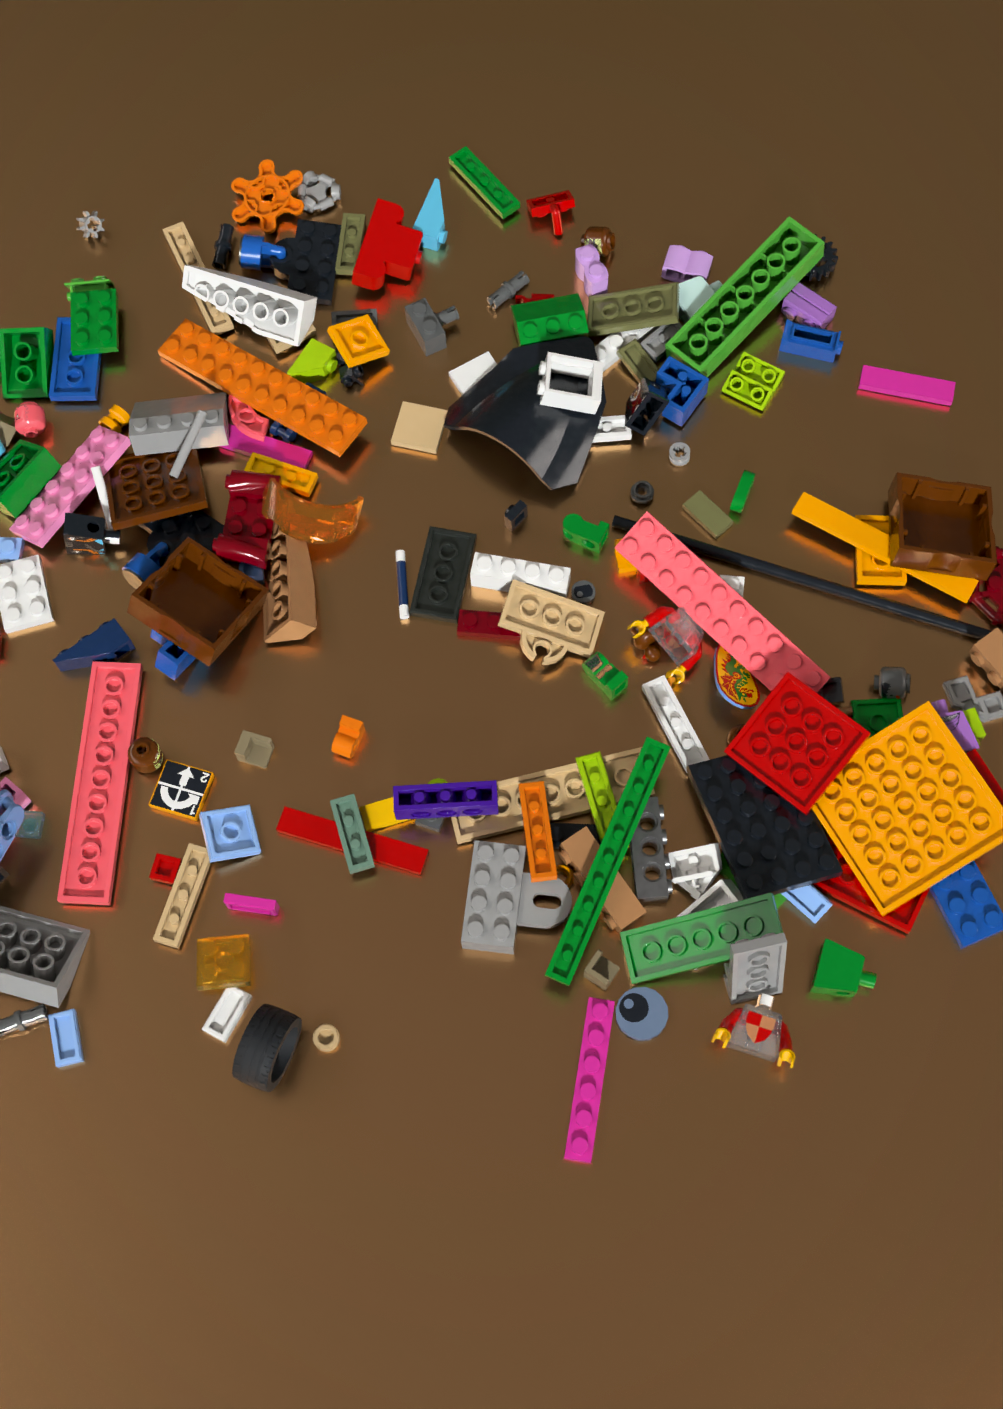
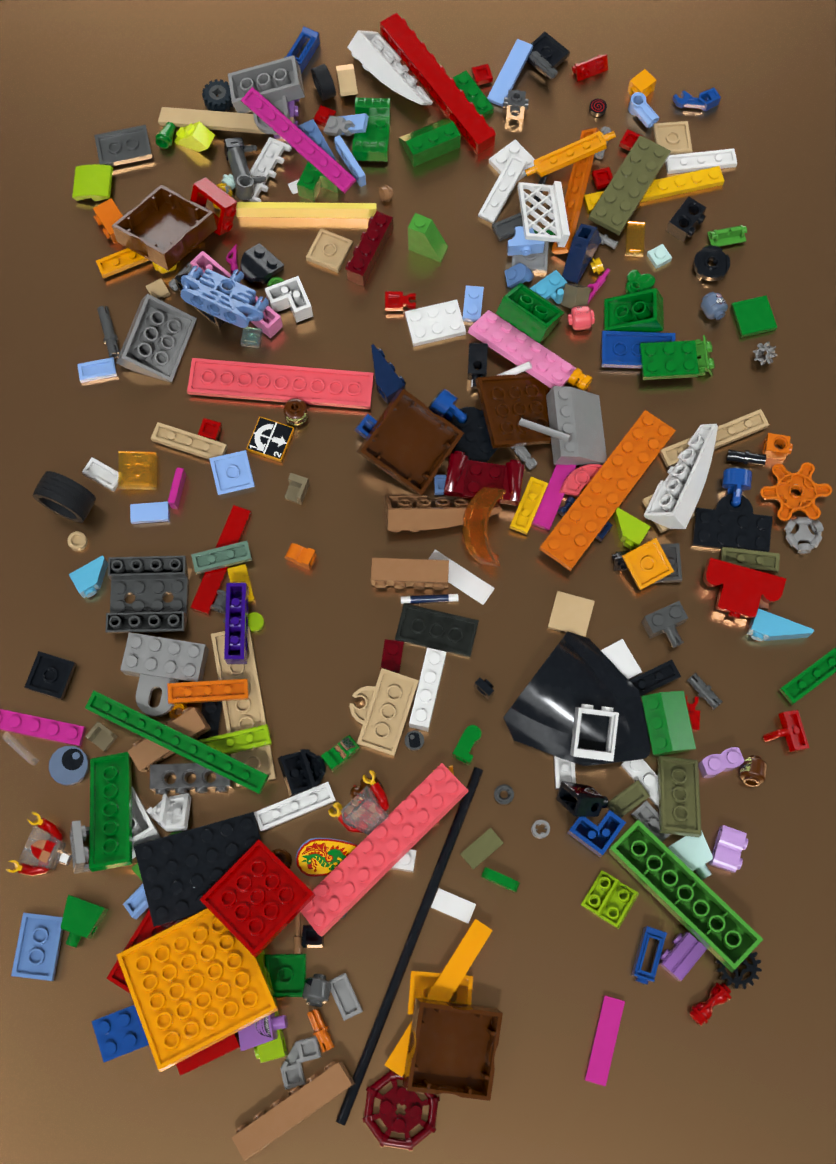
camera: 90 degrees right, 5 degrees up
none -> clear tile [2,732,40,765]
none -> medium blue plate [11,913,63,981]
none -> black plate [24,651,76,700]
none -> medium azure slope [69,555,108,598]
none -> dark grey slope [105,556,189,633]
none -> light blue tile [130,501,169,524]
none -> dark grey bush [210,590,226,614]
none -> black slope [278,749,325,796]
none -> orange axle [307,1009,335,1052]
none -> light grey tile [329,973,363,1021]
none -> medium nougat brick [371,558,449,590]
none -> white sticker [428,550,495,605]
none -> white tile [431,888,476,924]
none -> light grey axle [511,446,537,470]
none -> black plate [629,660,681,697]
none -> red piece [689,982,732,1026]
none -> sand blue head [700,292,728,320]
none -> green tile [731,295,777,338]
none -> orange brick [762,433,793,460]

